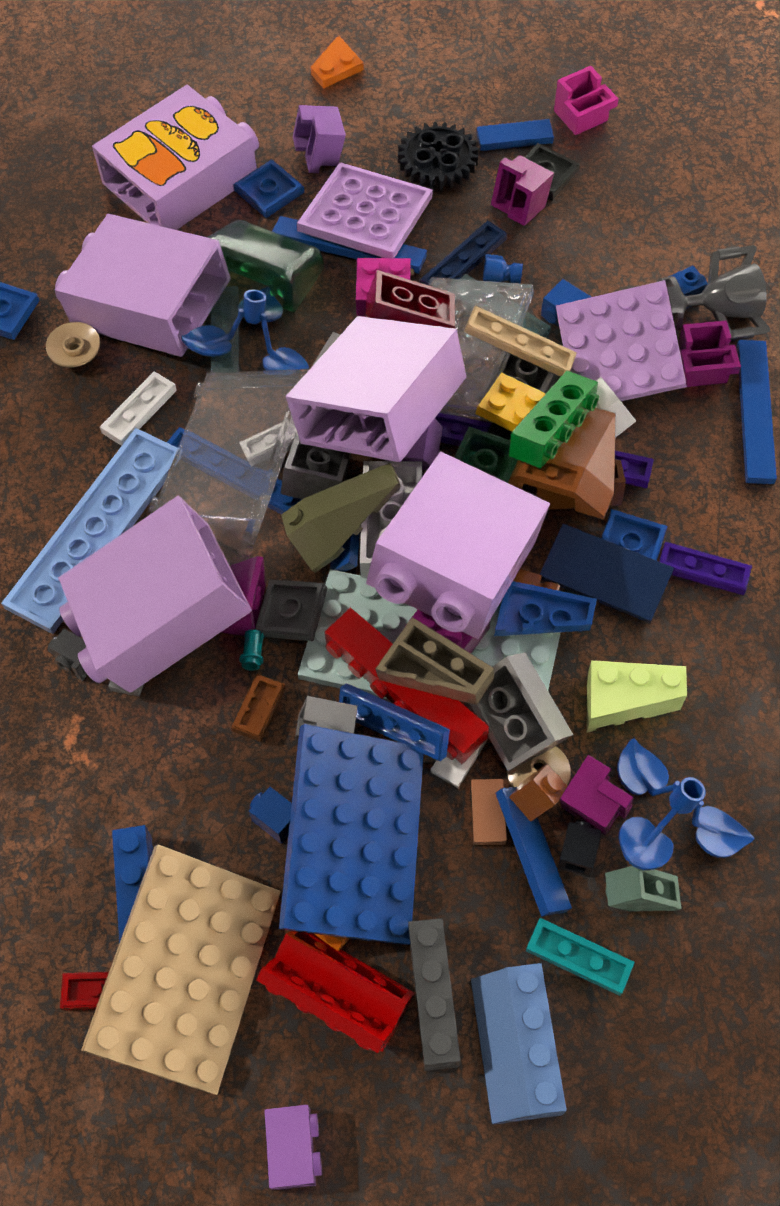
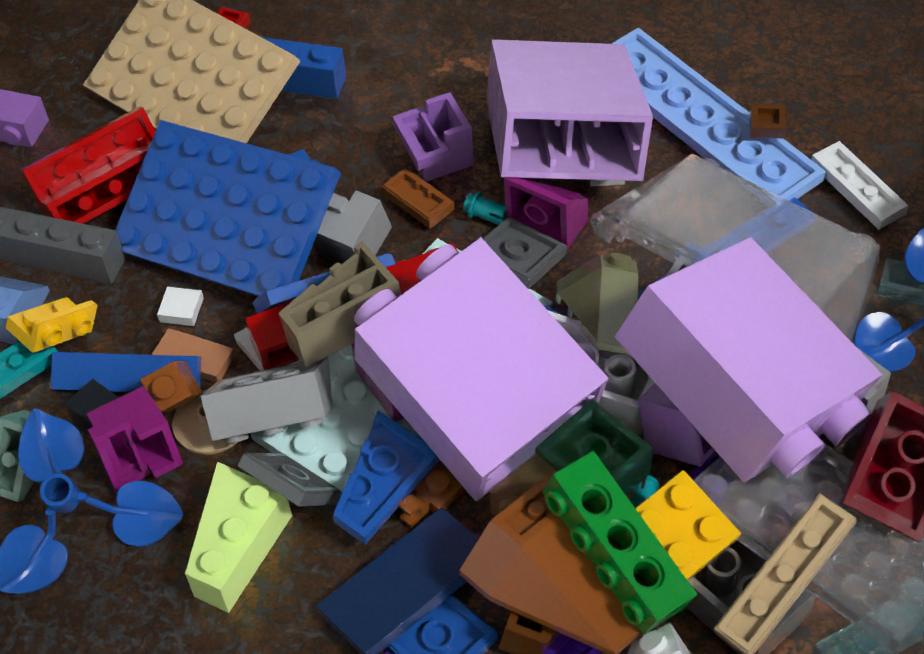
camera: 115 degrees right, 10 degrees down
none -> yellow bracket [5,297,97,353]
none -> white tile [157,287,204,326]
none -> dark grey tile [238,453,342,507]
none -> medium lavender plate [392,92,474,182]
none -> reddish brown plate [750,103,786,139]

